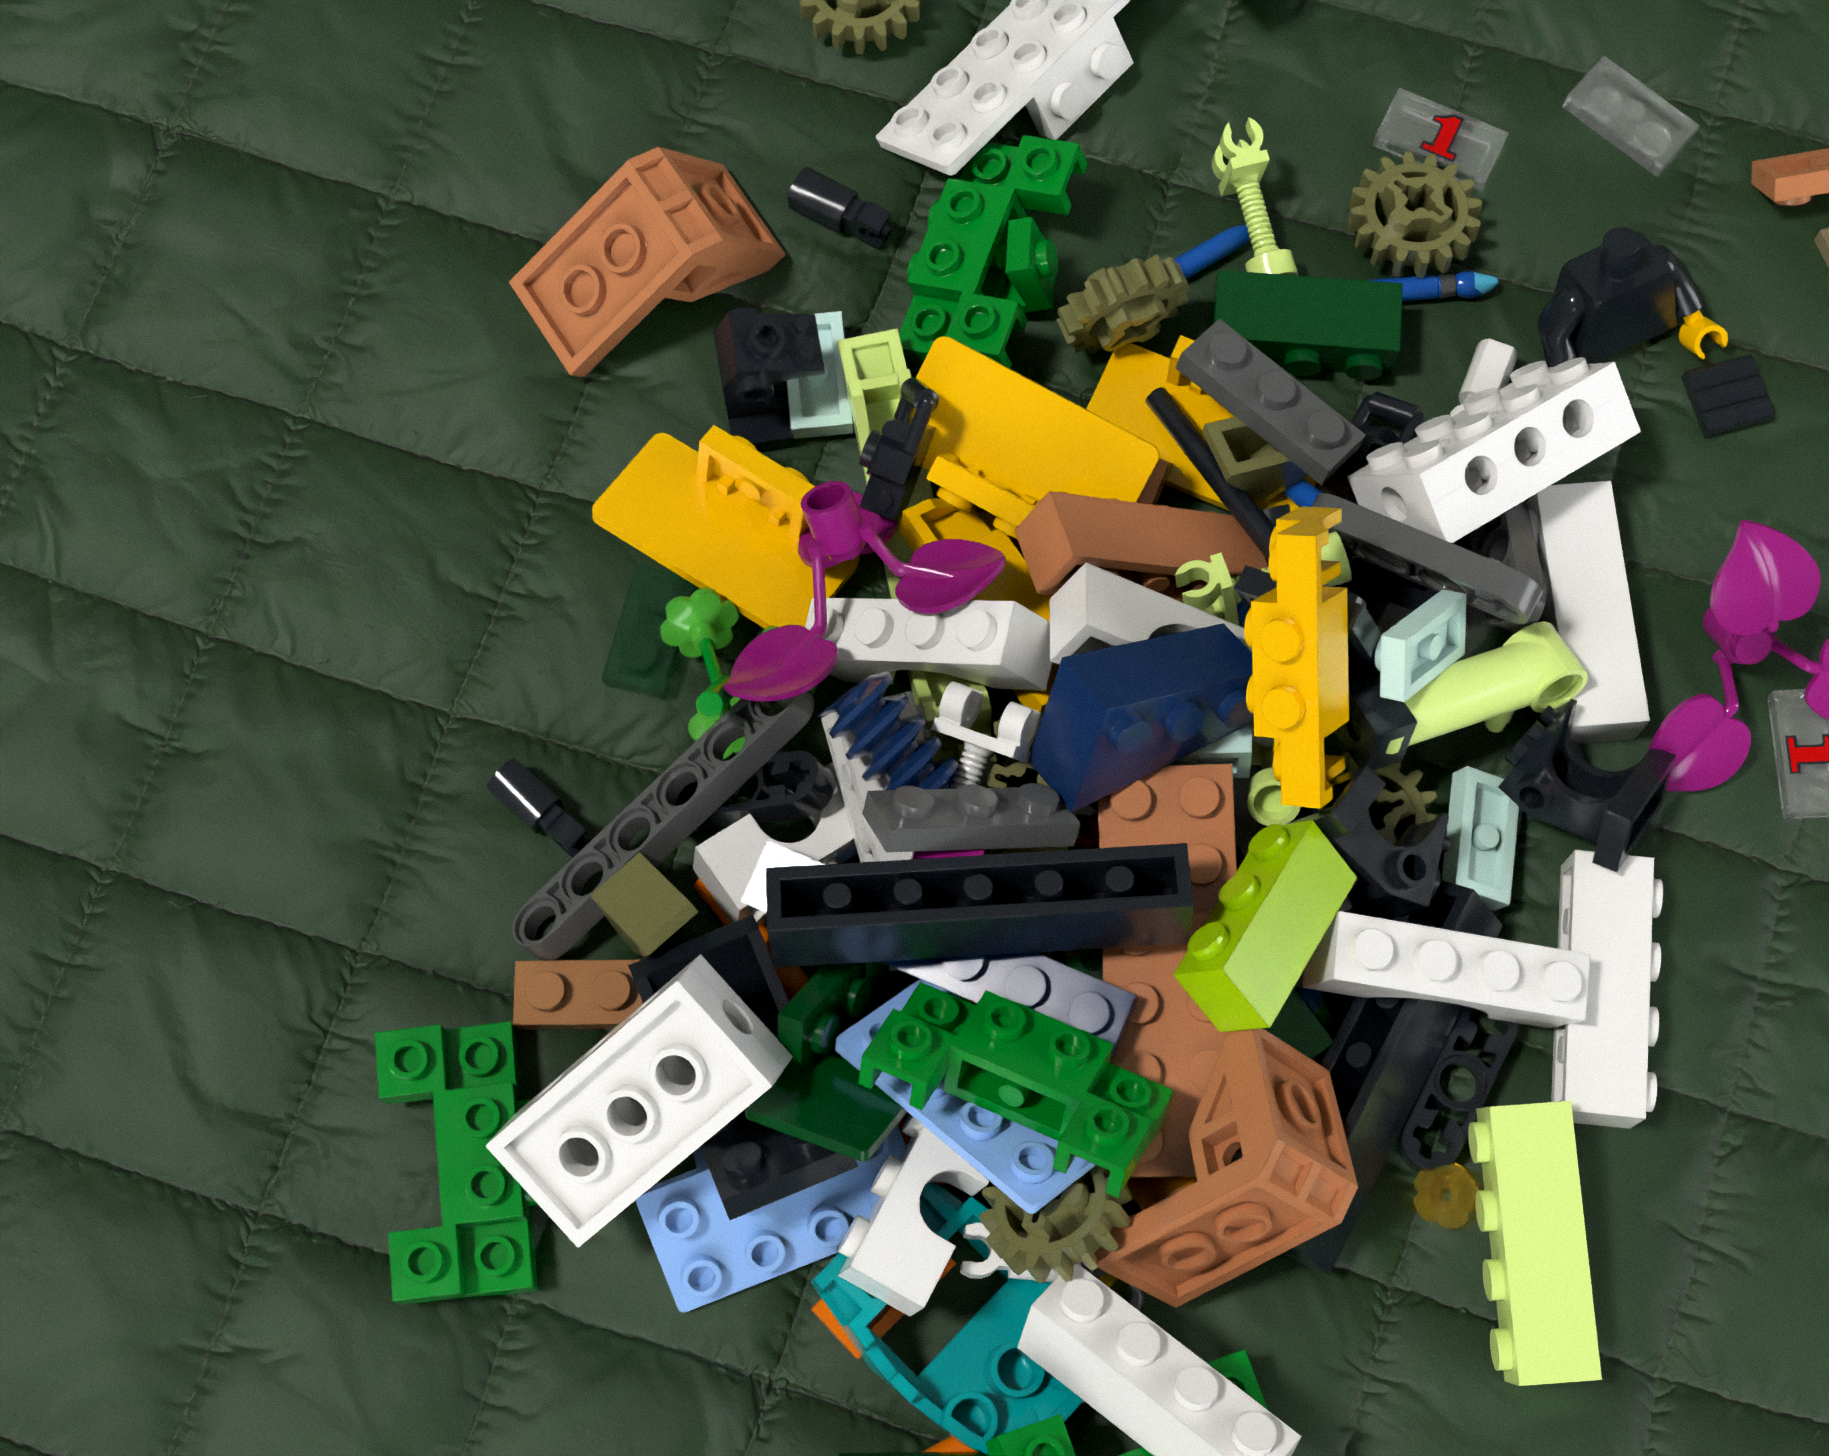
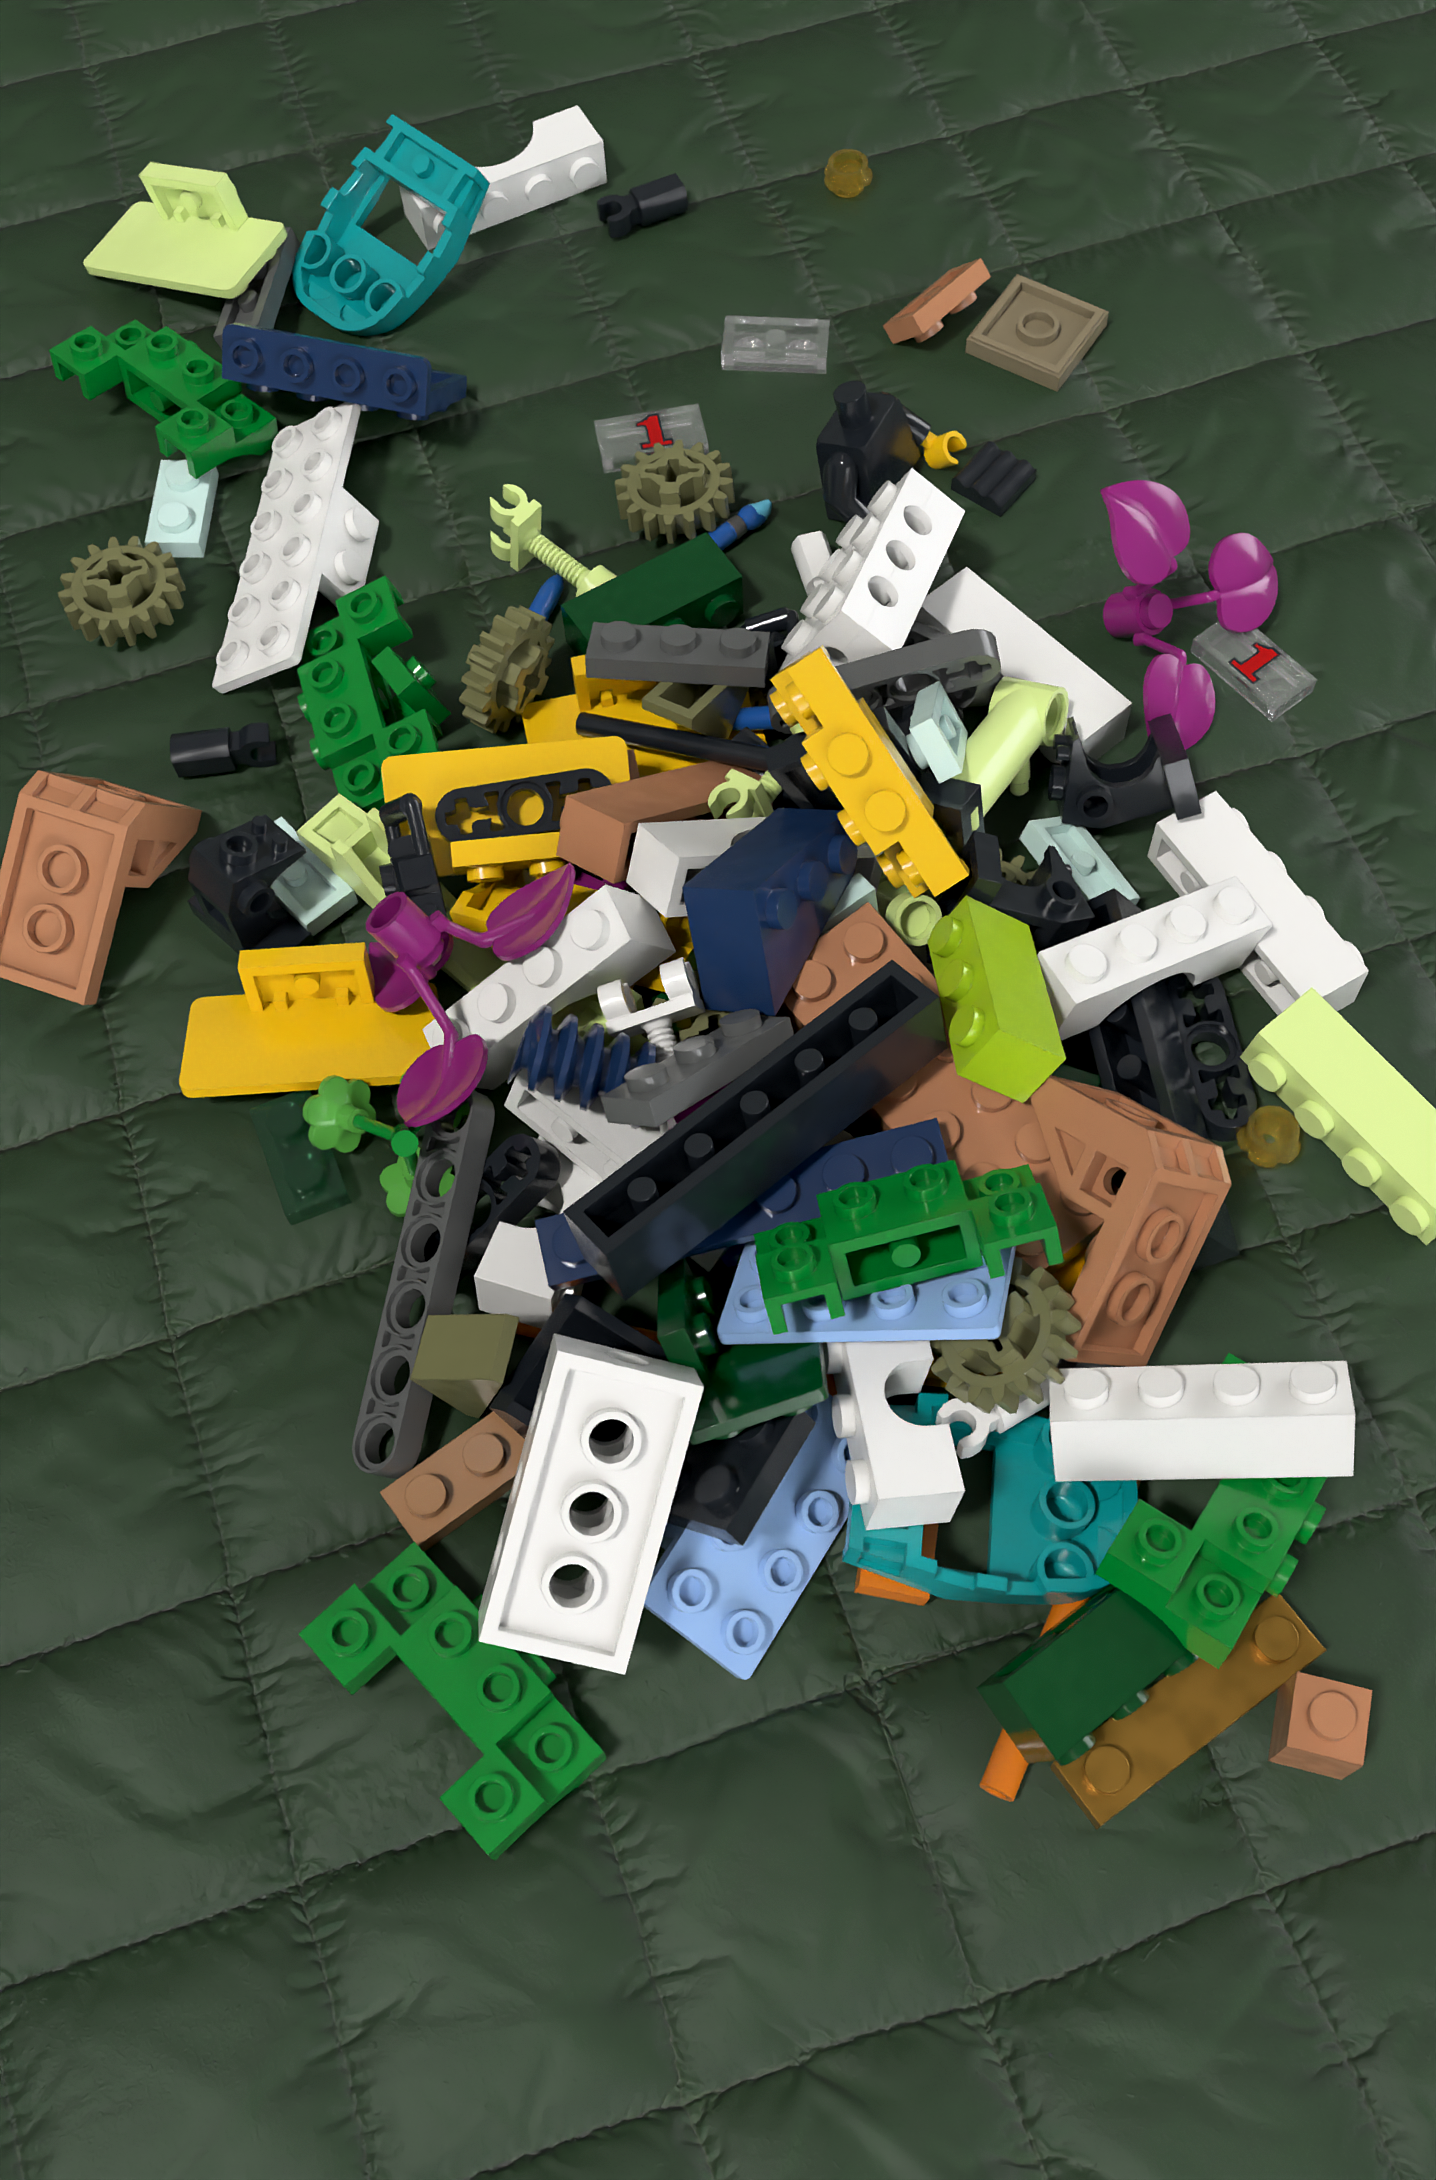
camera: 35 degrees left, 10 degrees down
black bar [486,758,591,858] -> none
none -> black beam [435,768,612,843]

